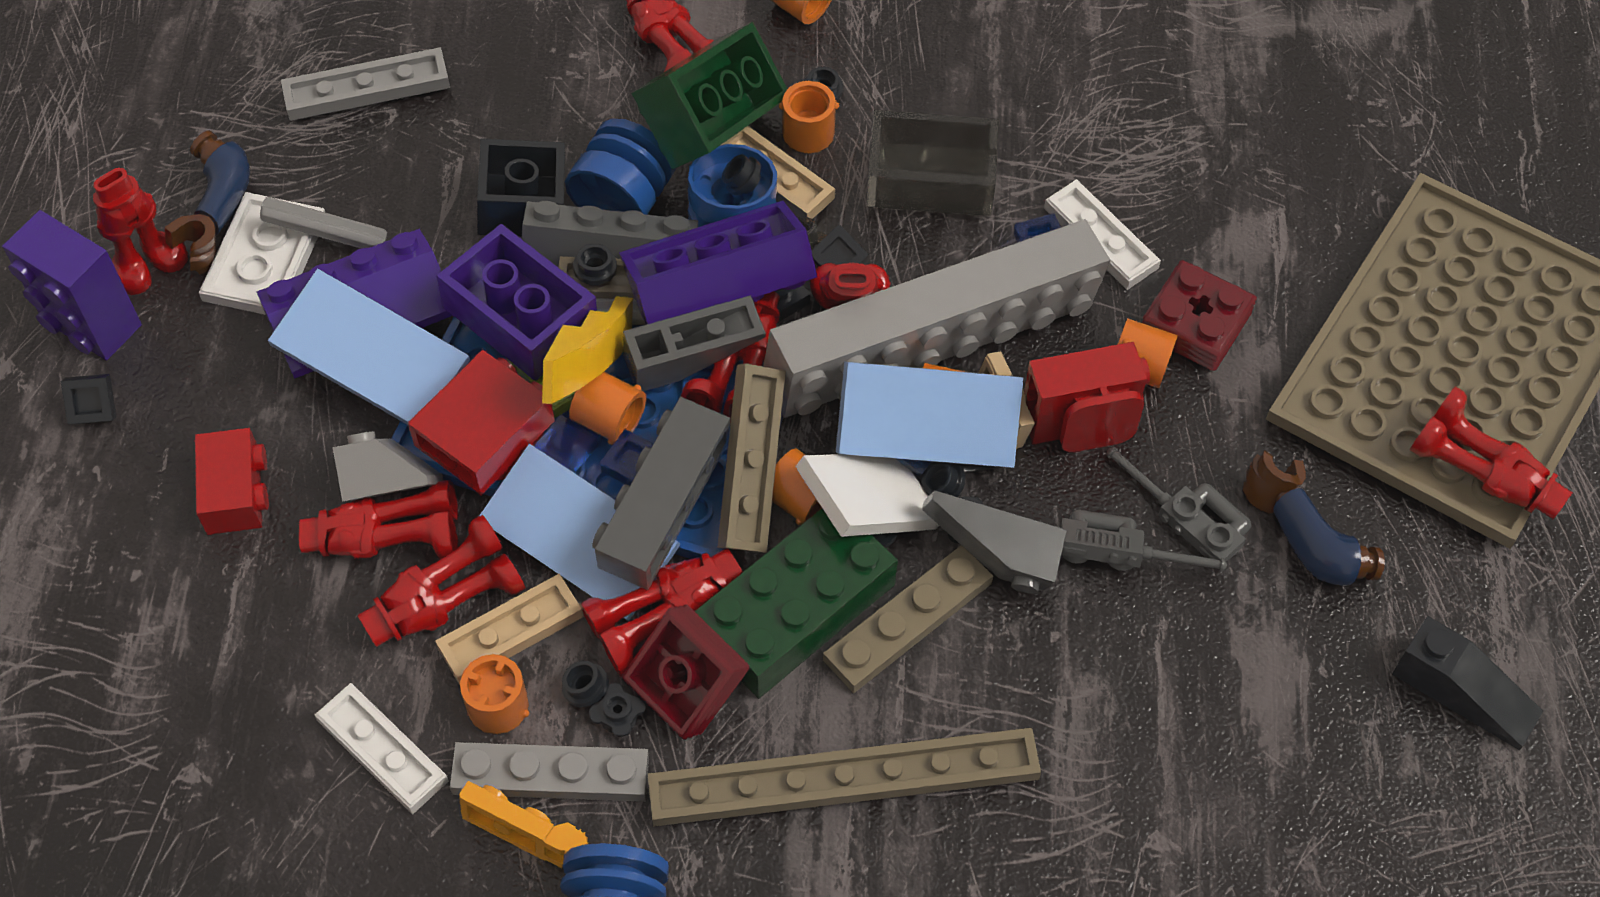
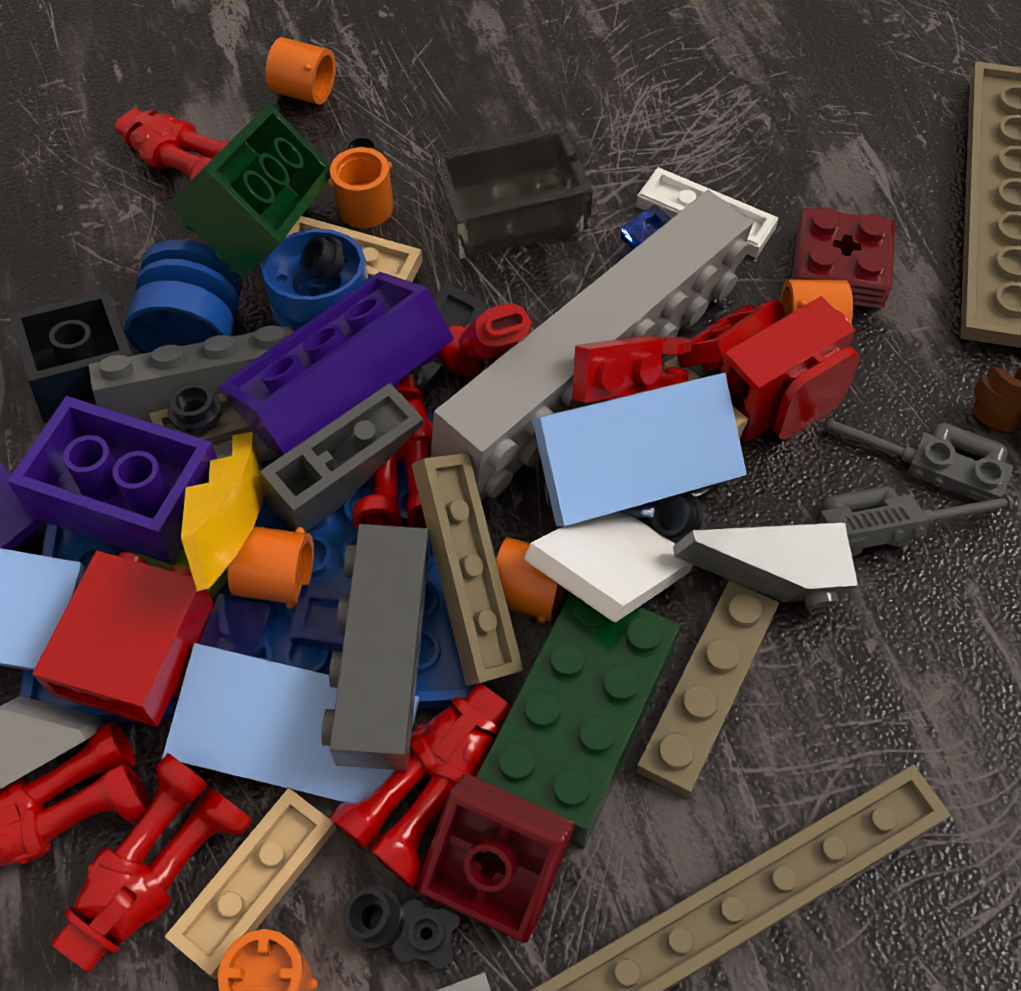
camera: 20 degrees left, 0 degrees up
none -> red hinge [572,335,692,403]
none -> red hinge [677,299,786,371]

